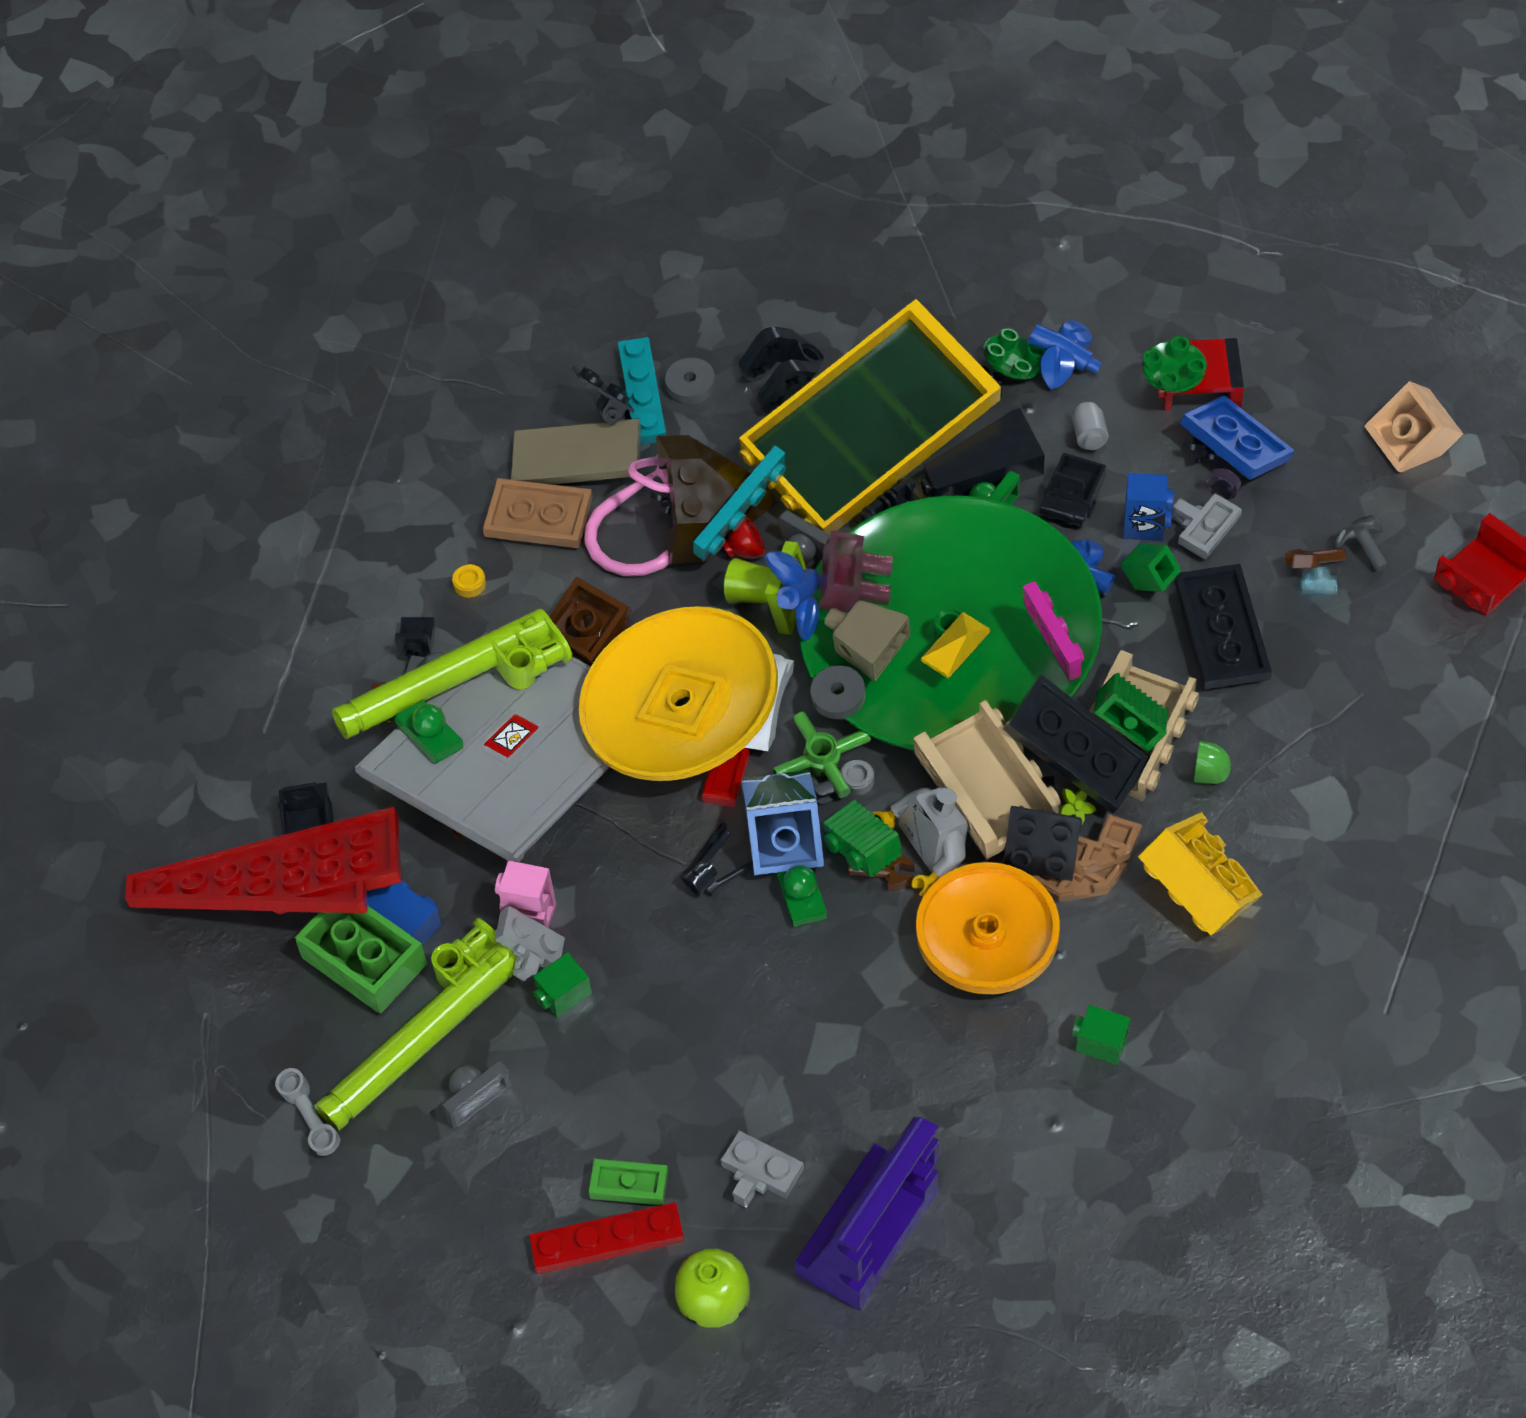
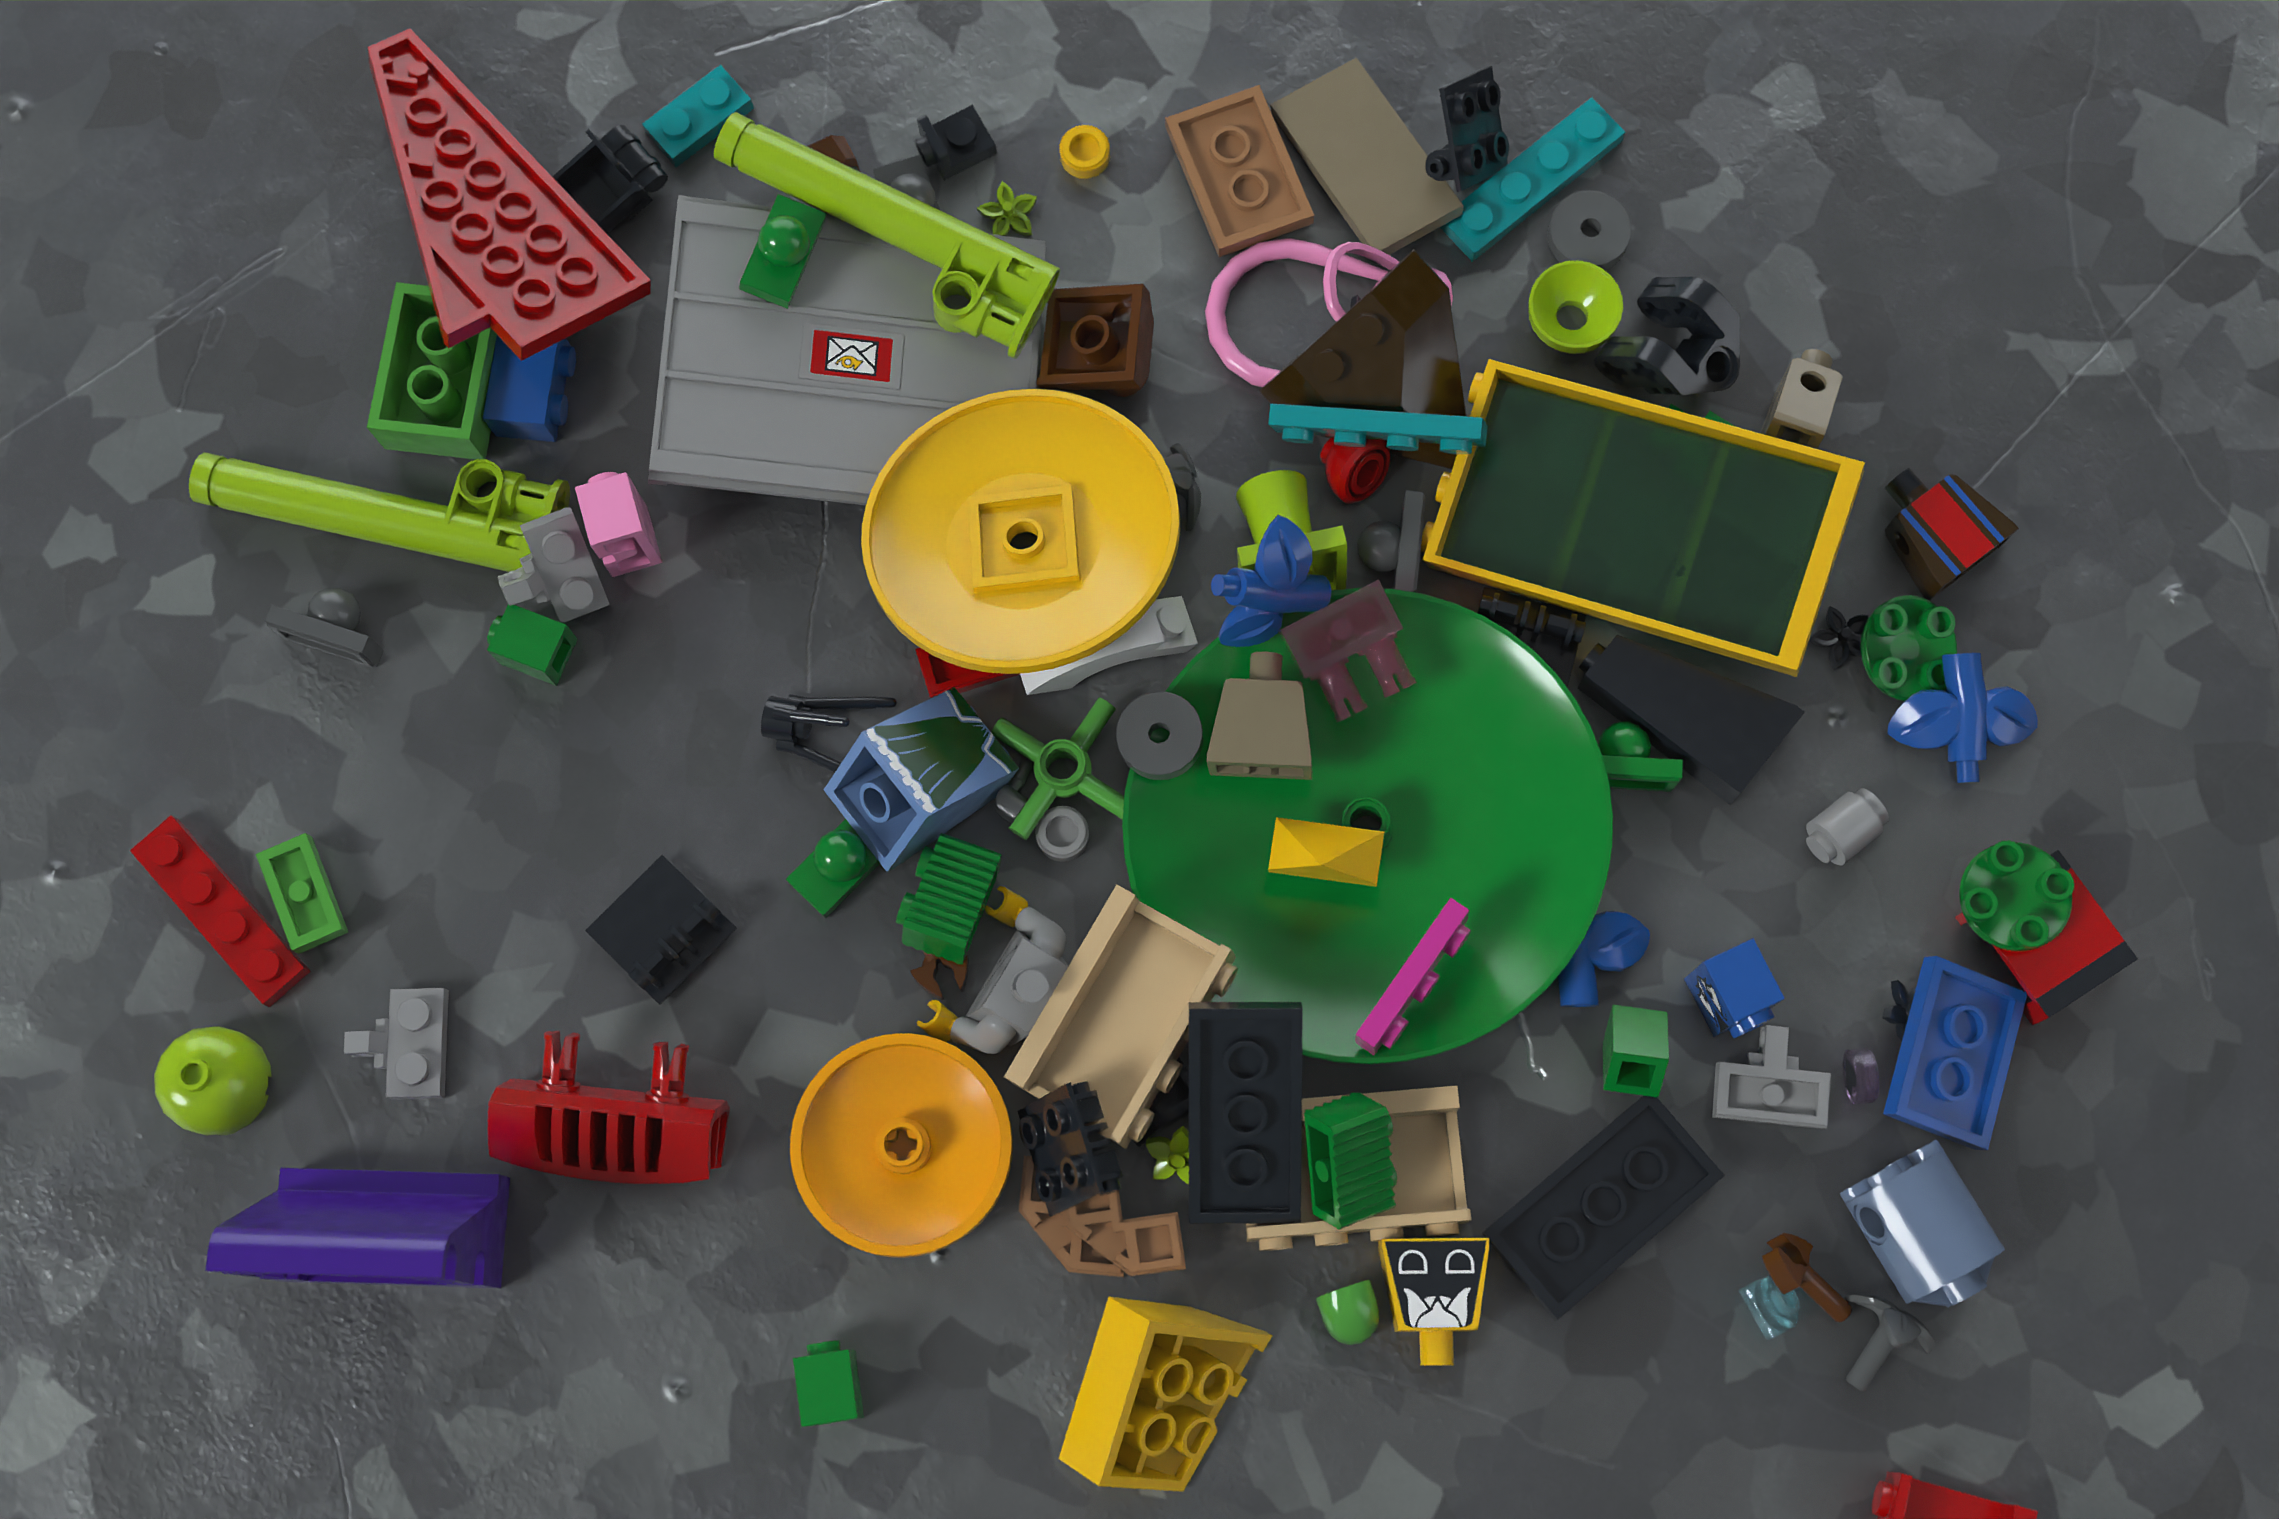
camera: 60 degrees right, 20 degrees up
light grey bar [275,1068,341,1156] -> none
black piece [1039,452,1106,527] -> none
light nougat slope [1364,381,1463,472] -> none
none -> red piece [488,1031,730,1184]
none -> black hinge [585,855,737,1005]
none -> teal plate [642,64,754,167]
none -> lime plant [977,181,1037,236]
none -> torso [1378,1238,1489,1366]
none -> lime piece [1528,260,1623,354]
none -> dark tan torso [1749,349,1843,484]
none -> sand blue cylinder [1839,1139,2005,1307]
none -> torso [1884,468,2019,601]

